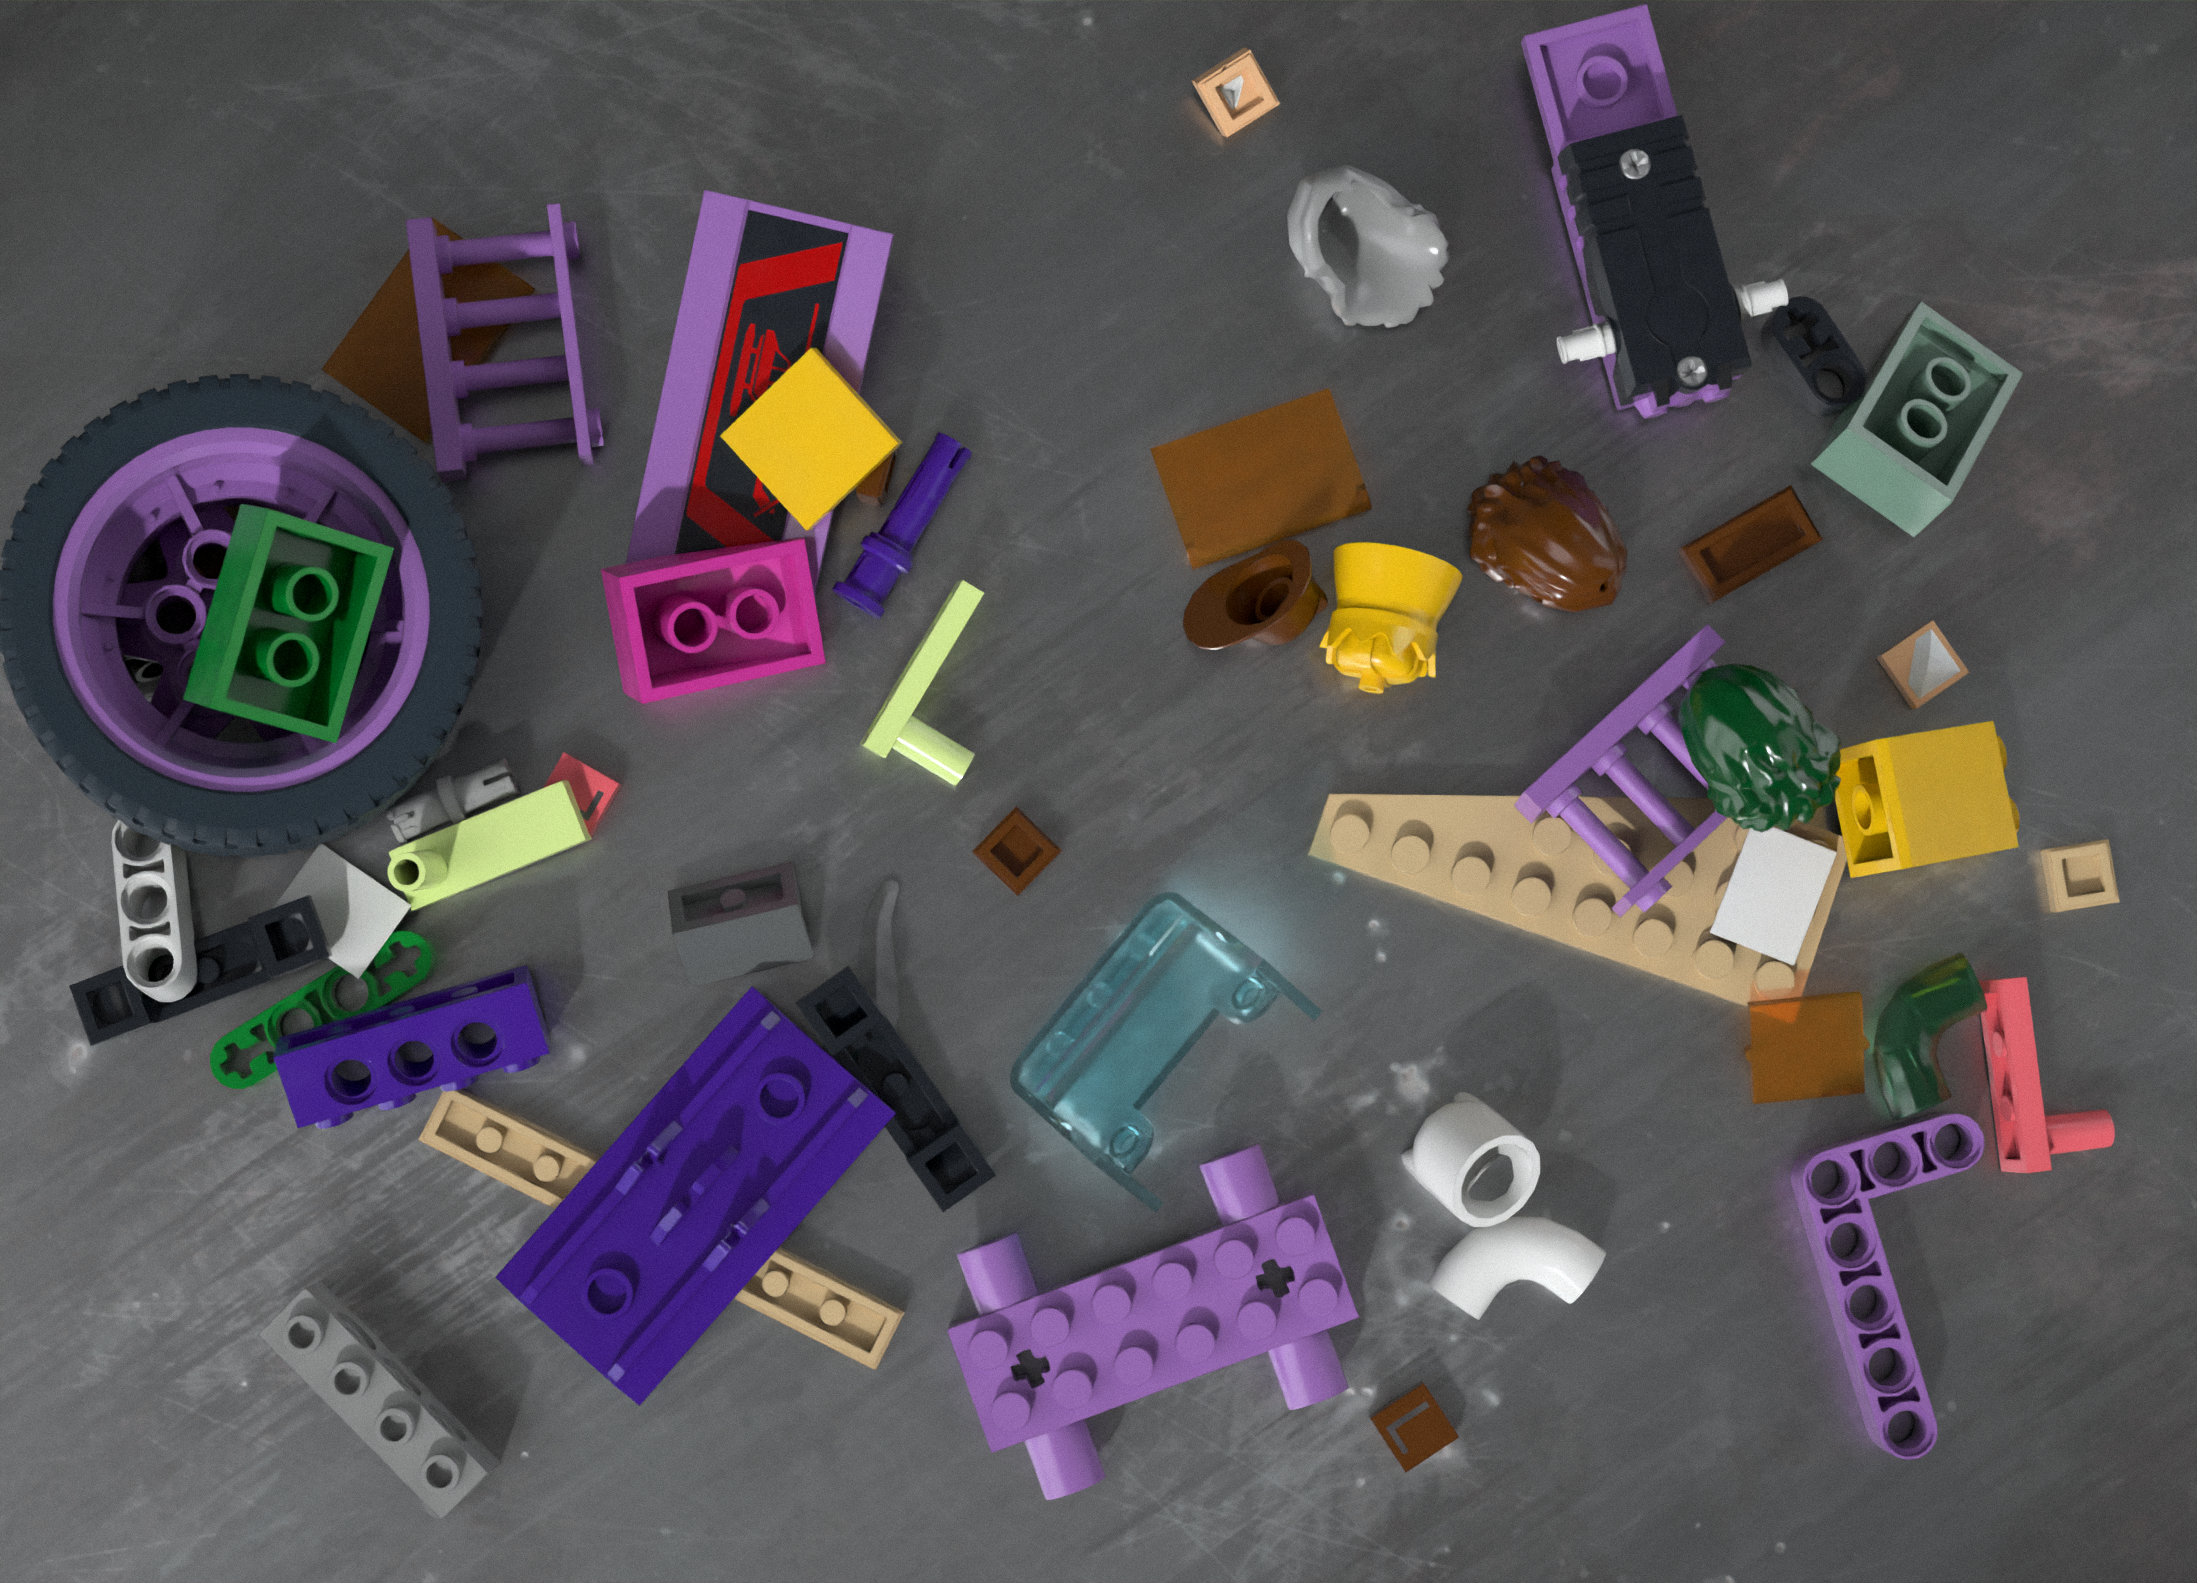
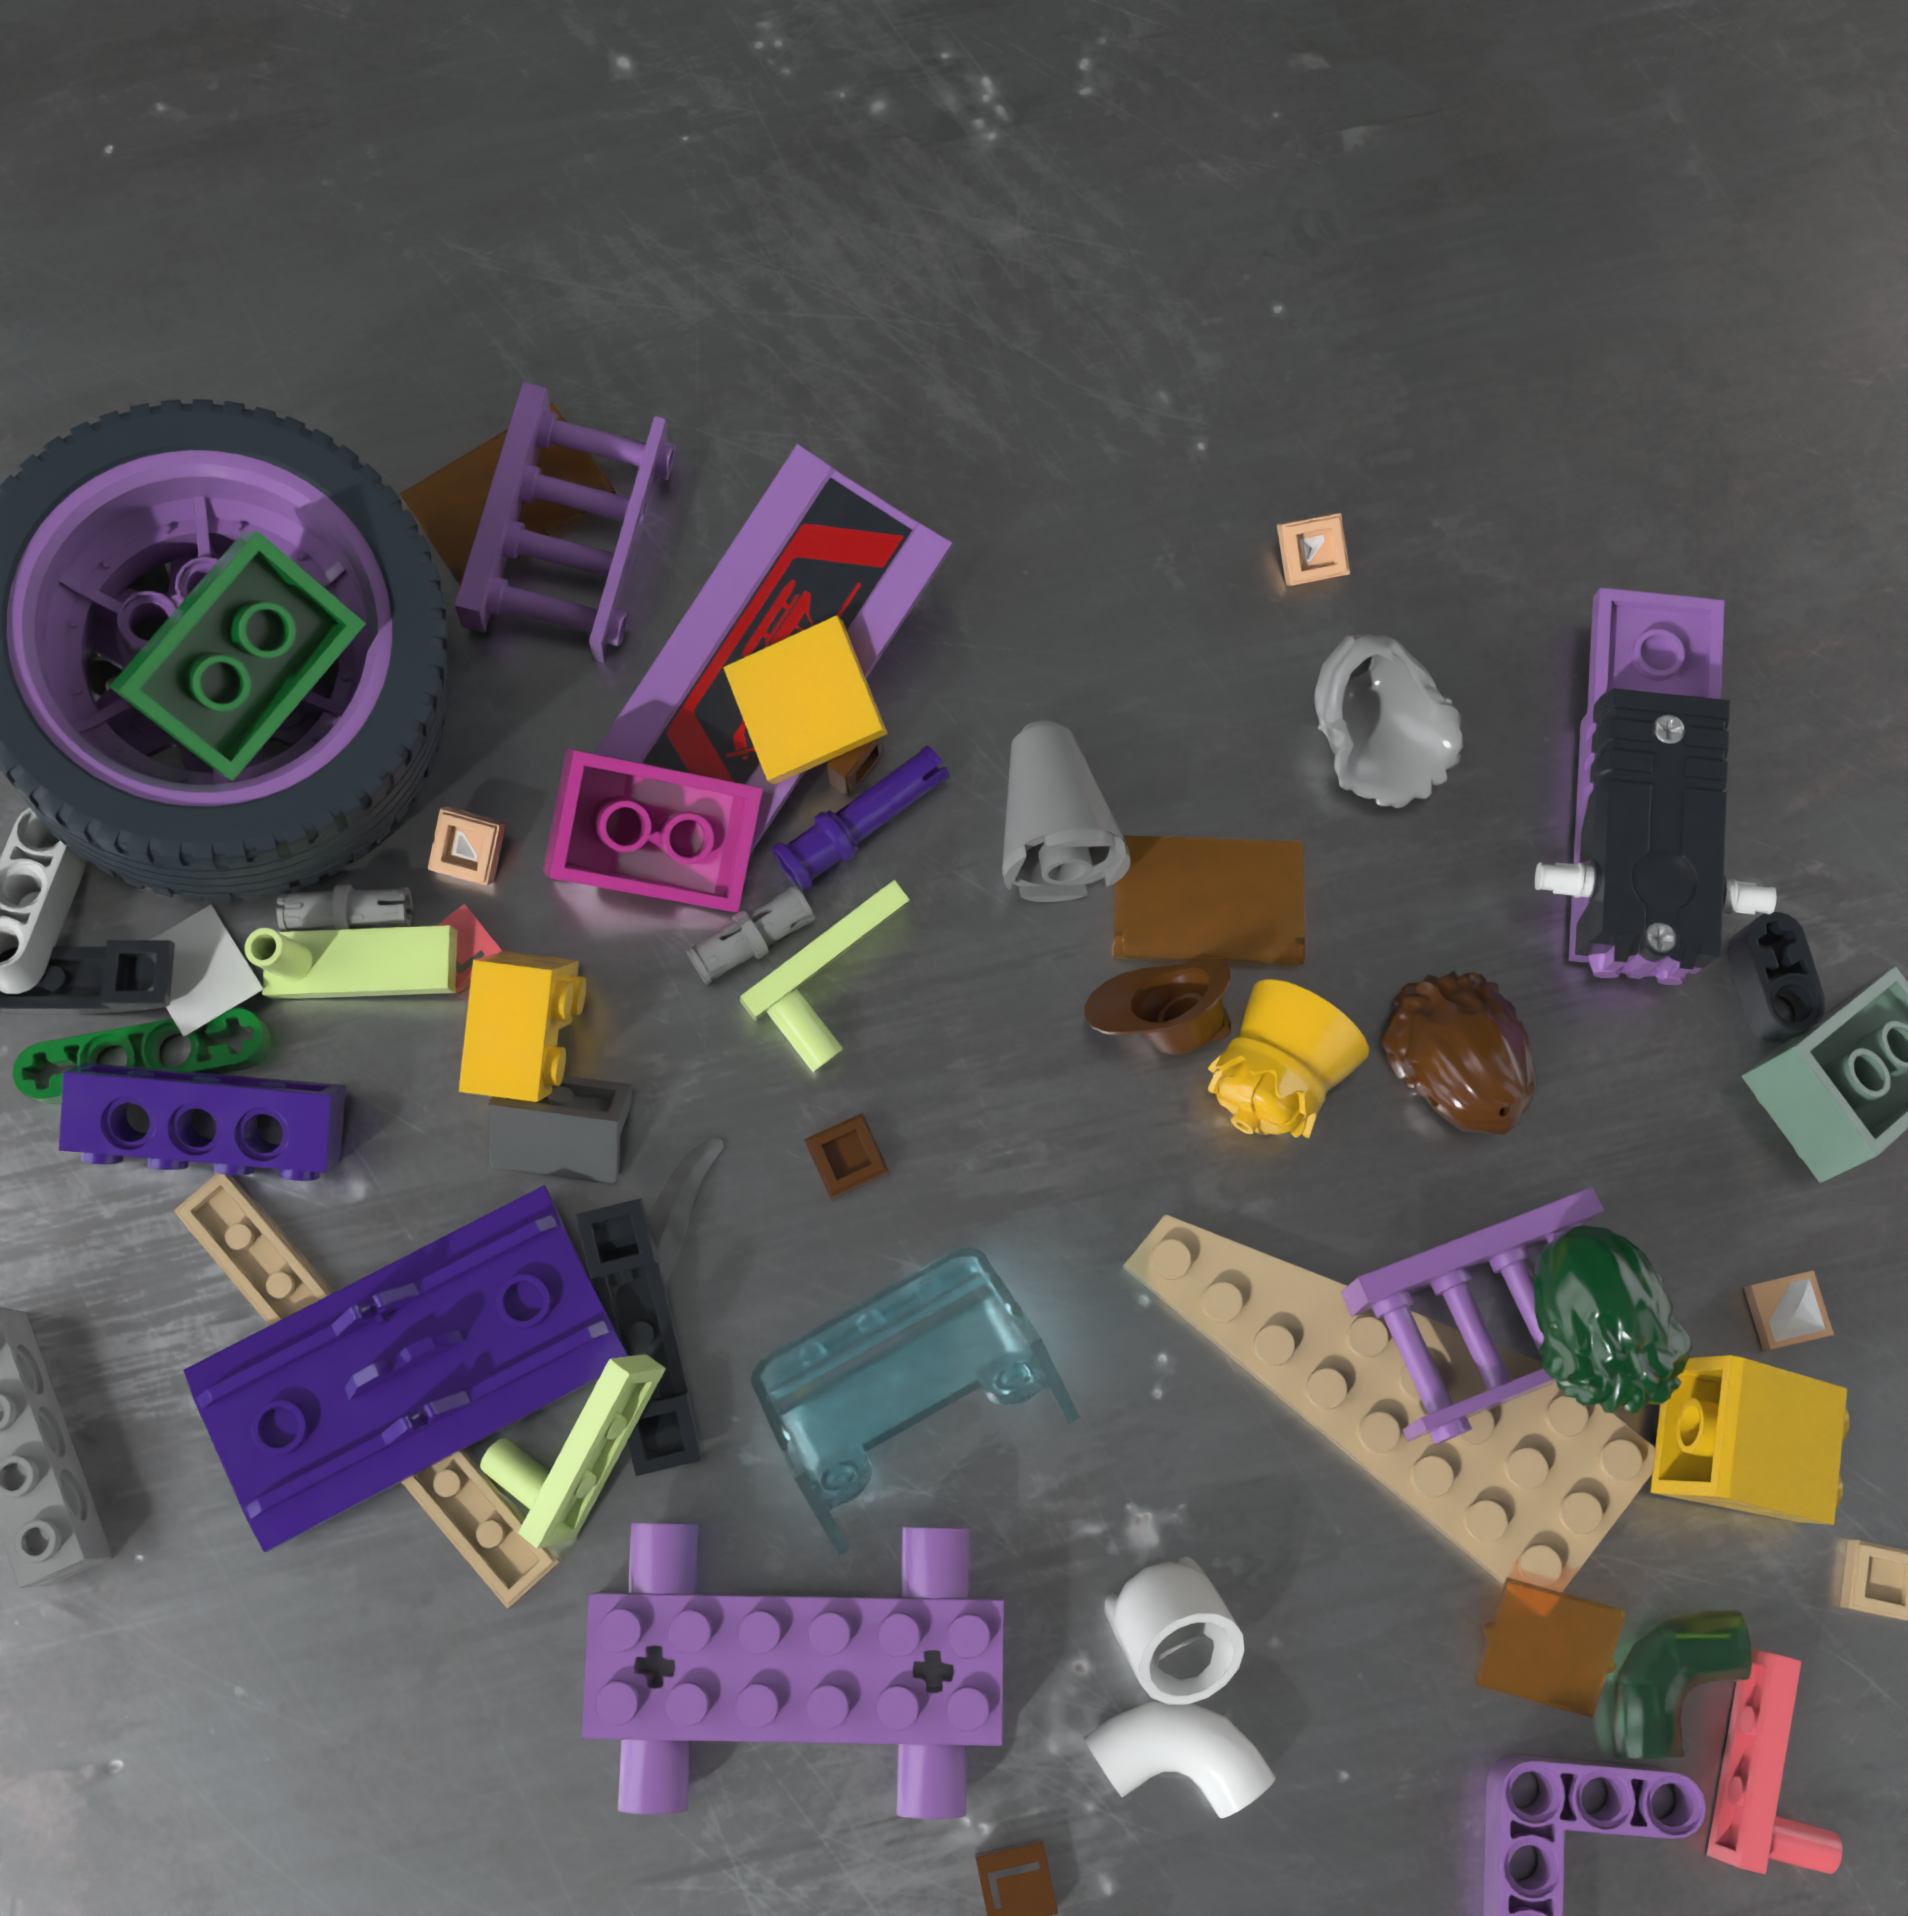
camera: 20 degrees right, 10 degrees down
reddish brown tile [1678,485,1823,604] -> none
white sticker [1710,827,1837,966] -> none
none -> light nougat tile [428,806,506,886]
none -> yellow brick [459,951,586,1102]
none -> yellowish green piece [480,1354,666,1549]
none -> light grey pin [686,885,815,985]
none -> light grey cone [1002,720,1131,902]

